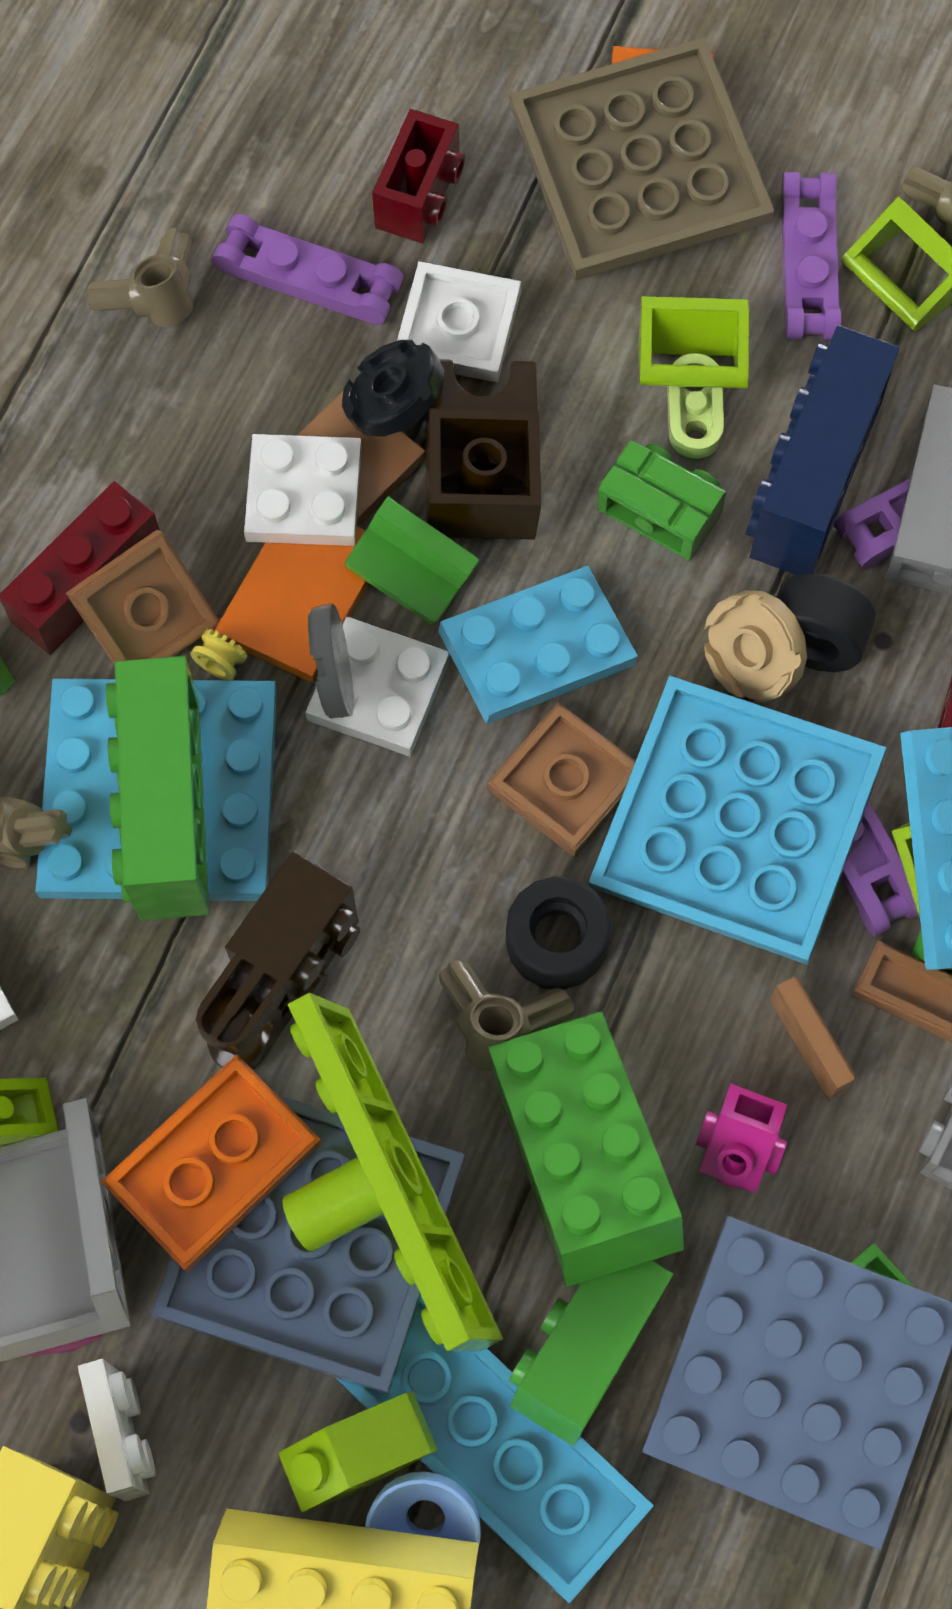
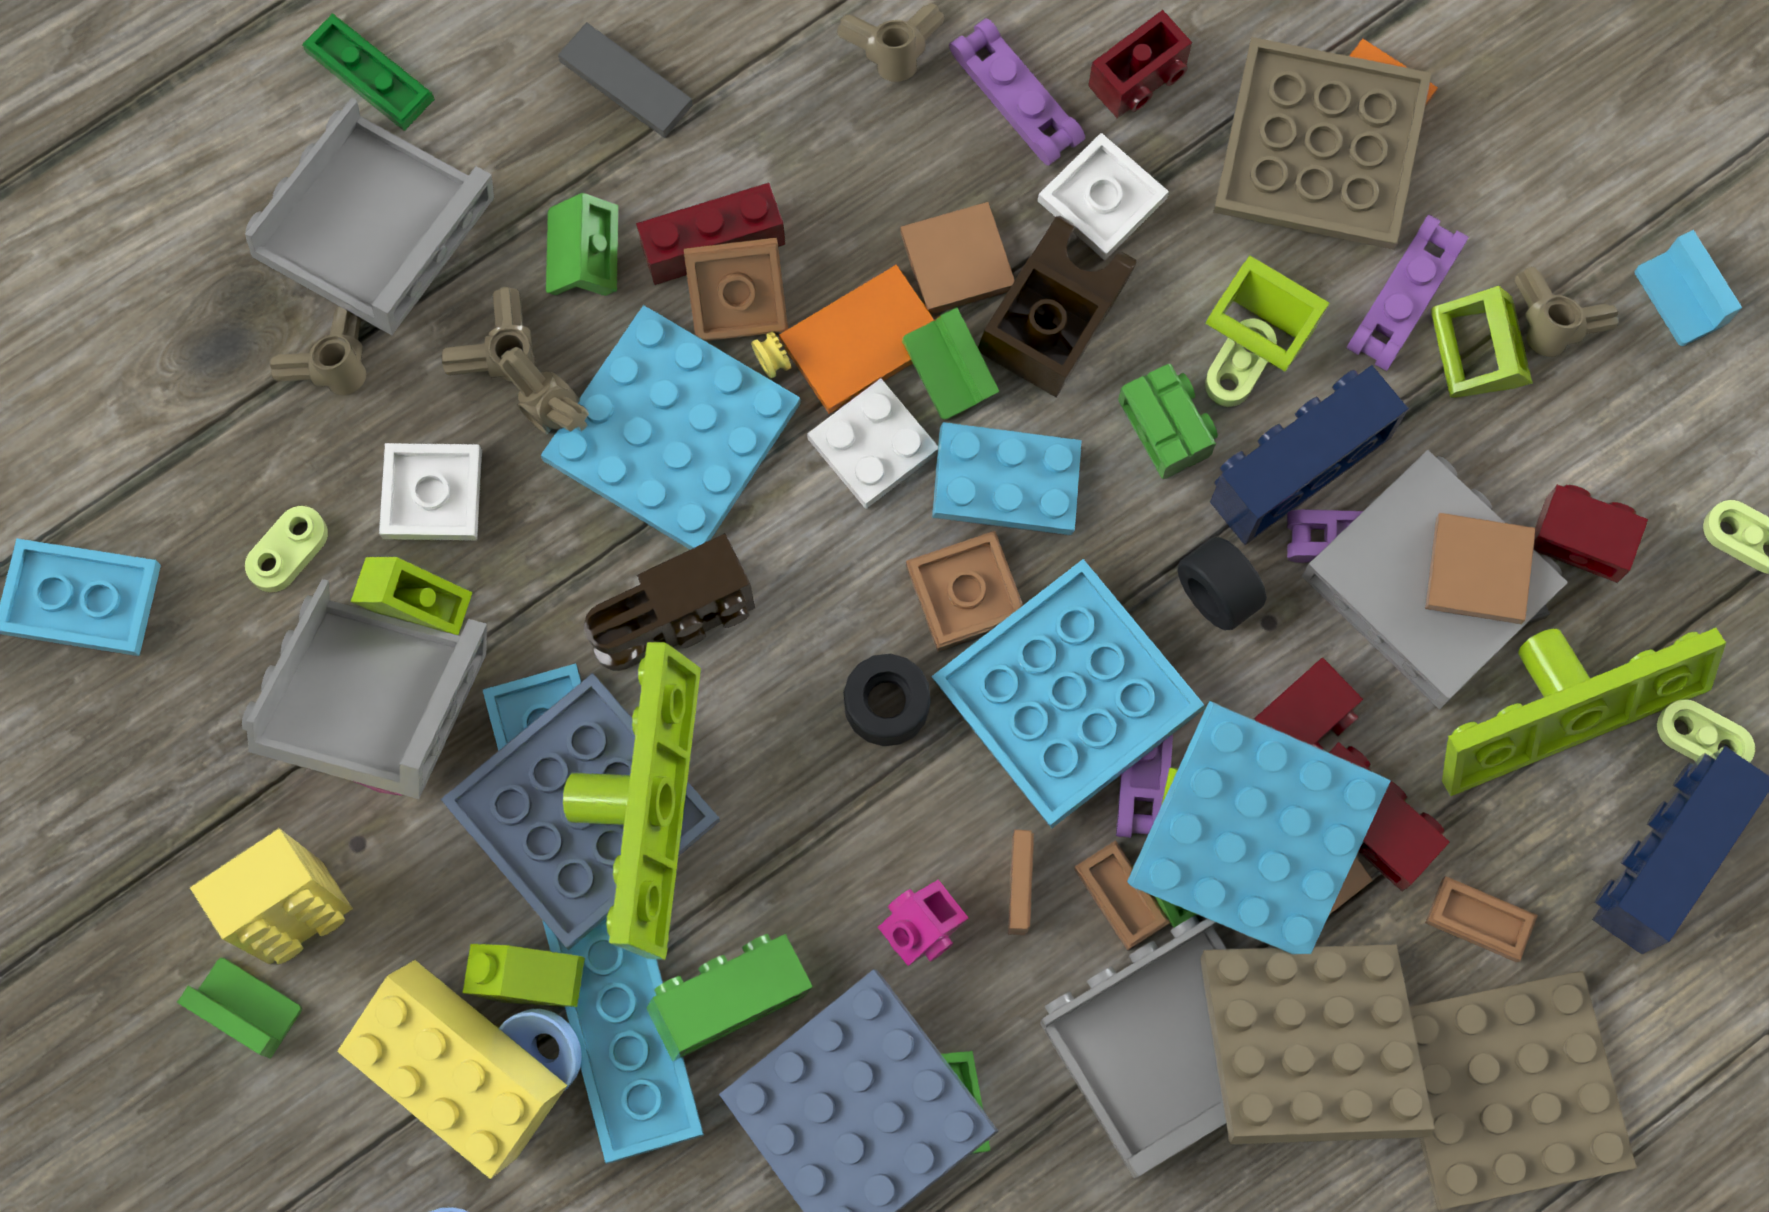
camera: 30 degrees right, 5 degrees up
white plate [78,1359,156,1501] -> none
orange tile [101,1054,322,1273] -> none
bright green brick [106,656,210,921] -> none
white plate [244,434,362,546] -> none
dark grey tile [308,603,354,719] -> none
black tile [342,340,444,437] -> none
dark tan axle [439,960,575,1071] -> none
bright green brick [488,1011,684,1288] -> none
tan tile [704,590,807,703] -> none

